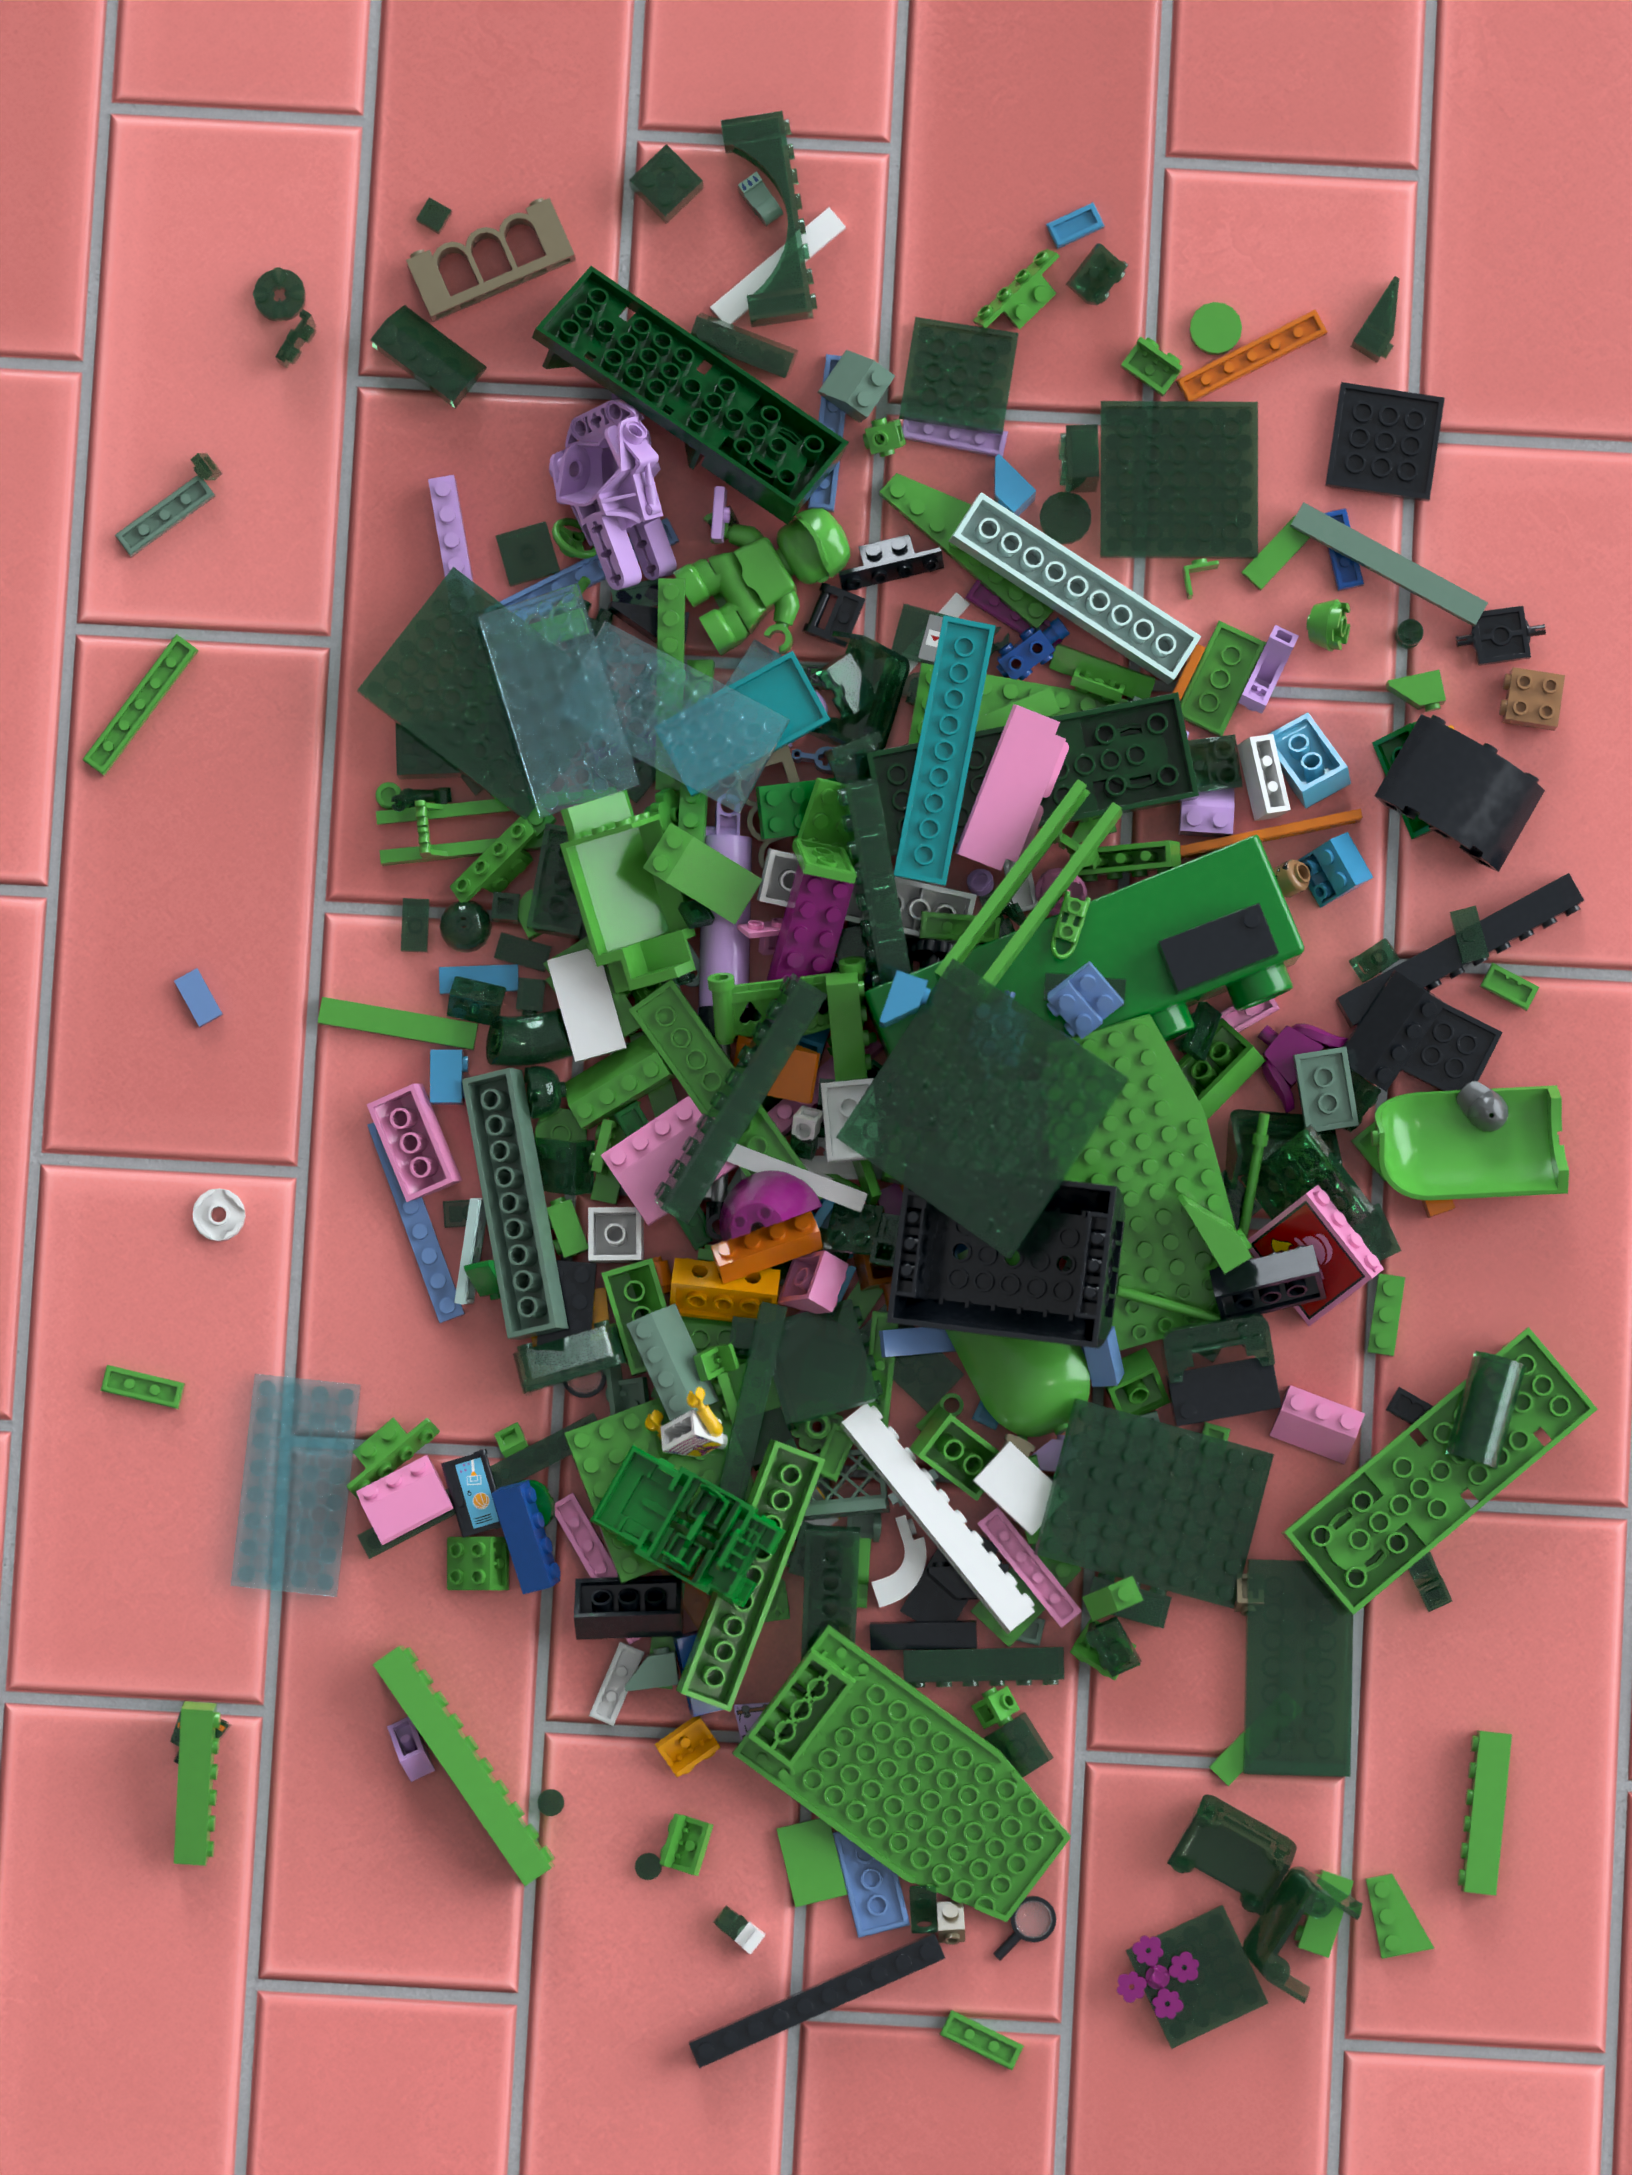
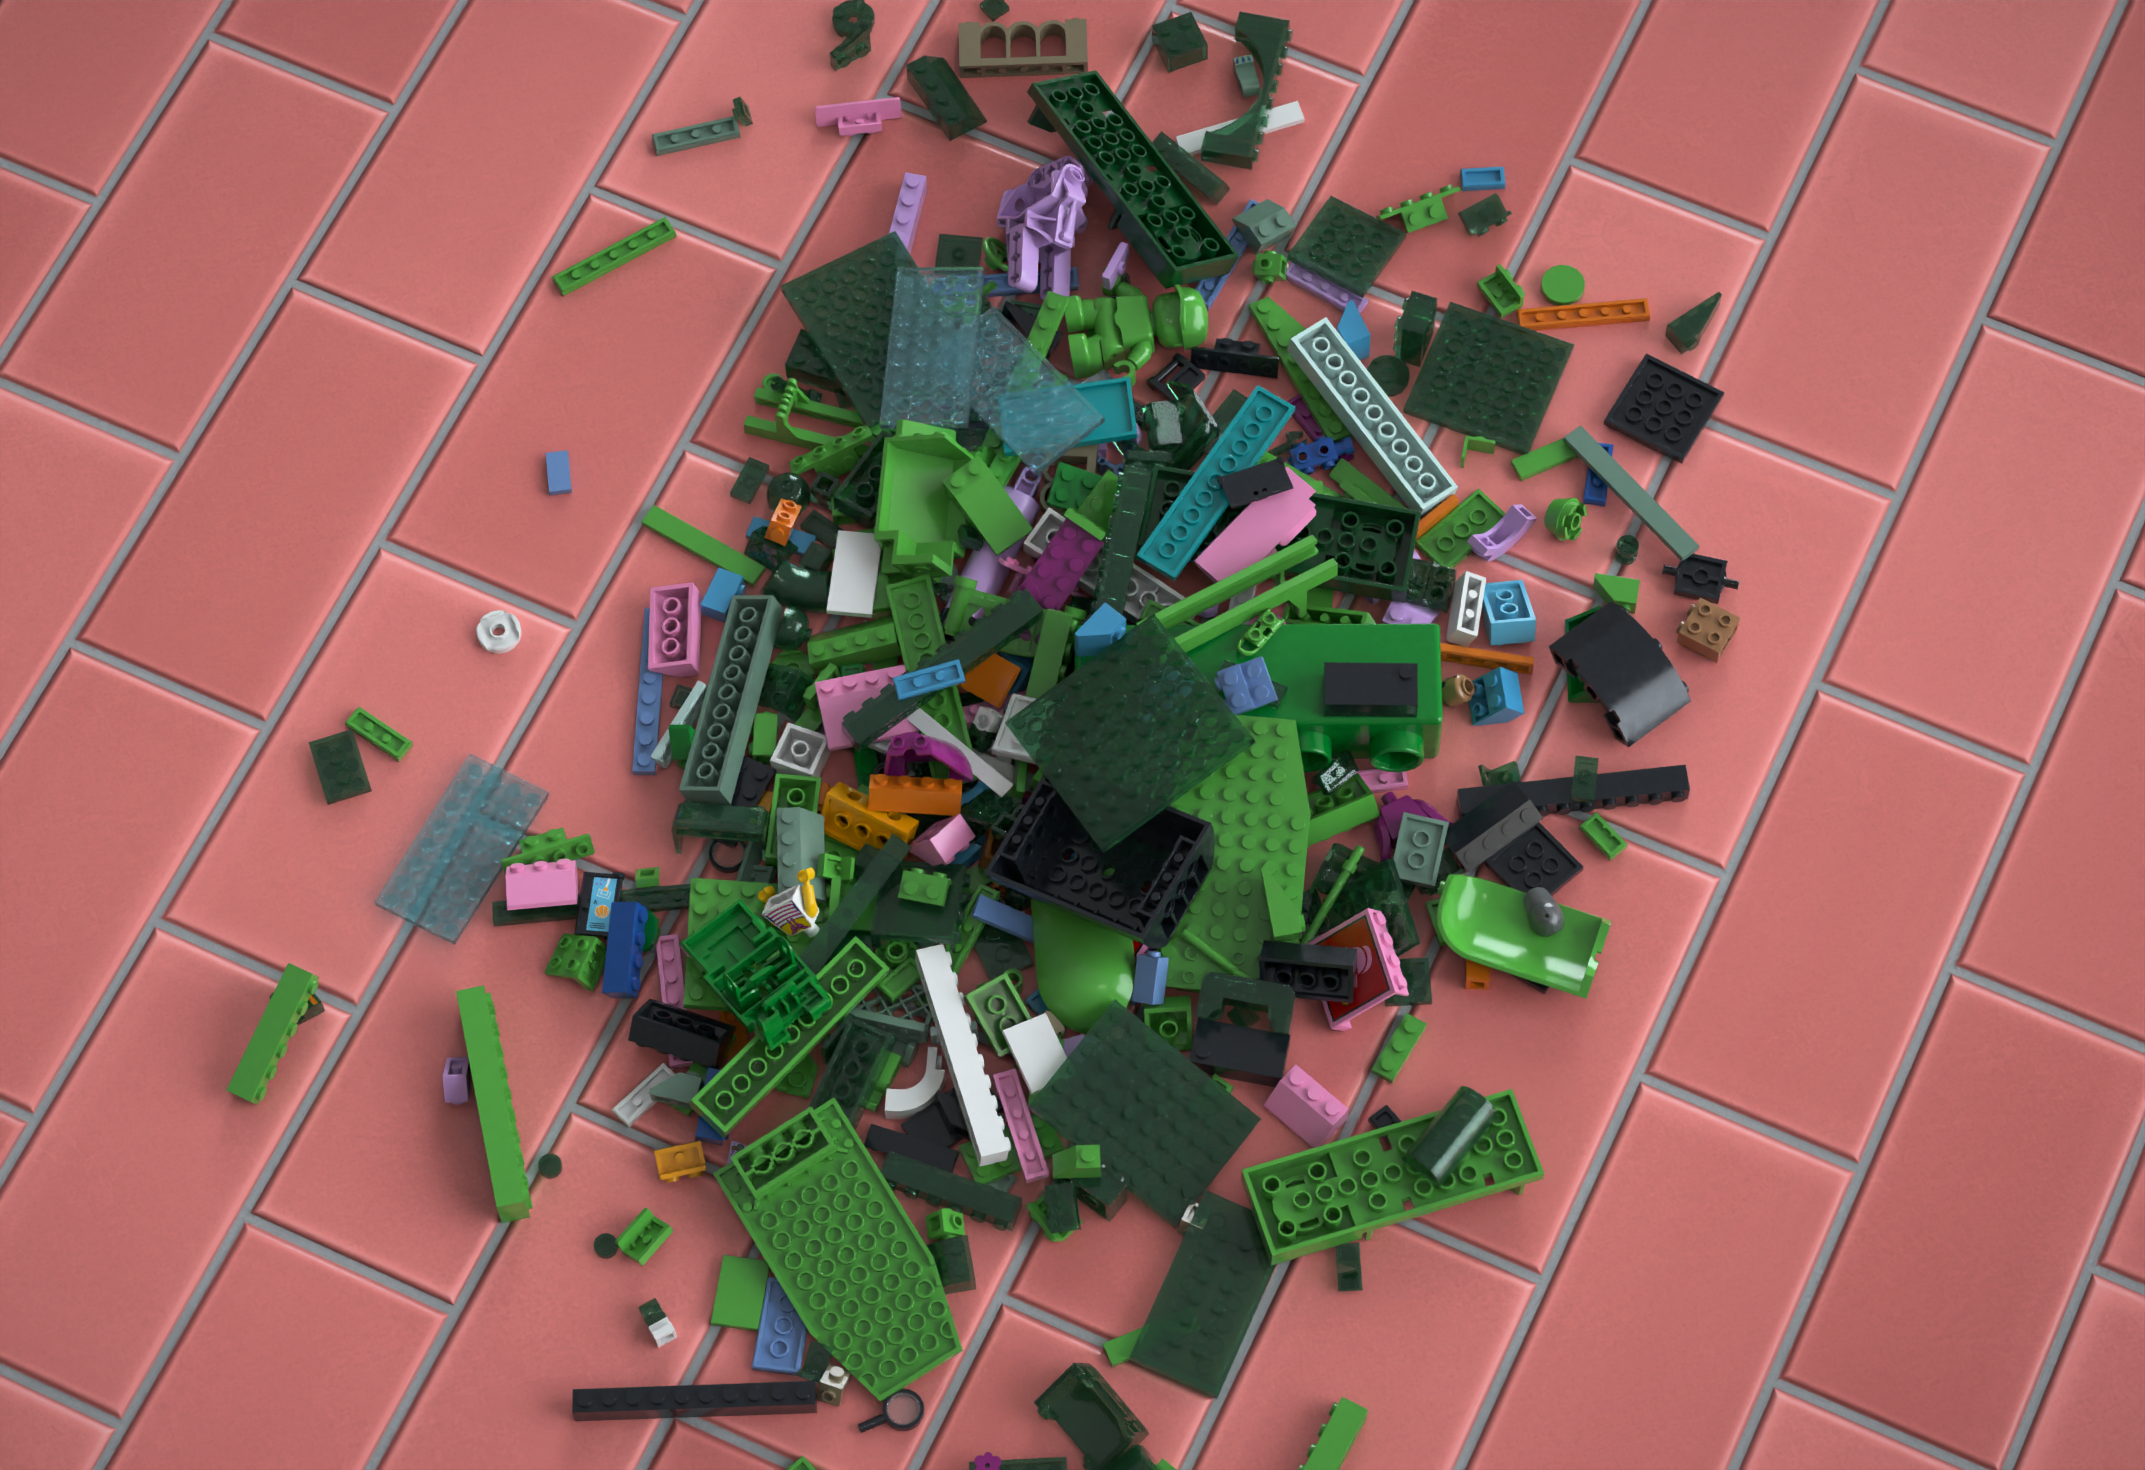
camera: 20 degrees right, 20 degrees down
none -> clear green plate [309,729,372,805]
none -> orange brick [764,498,802,546]
none -> bright pink bracket [815,97,902,136]
none -> dark azure tile [892,659,965,701]
none -> bright green bracket [898,867,952,907]
none -> black door [1217,456,1293,509]

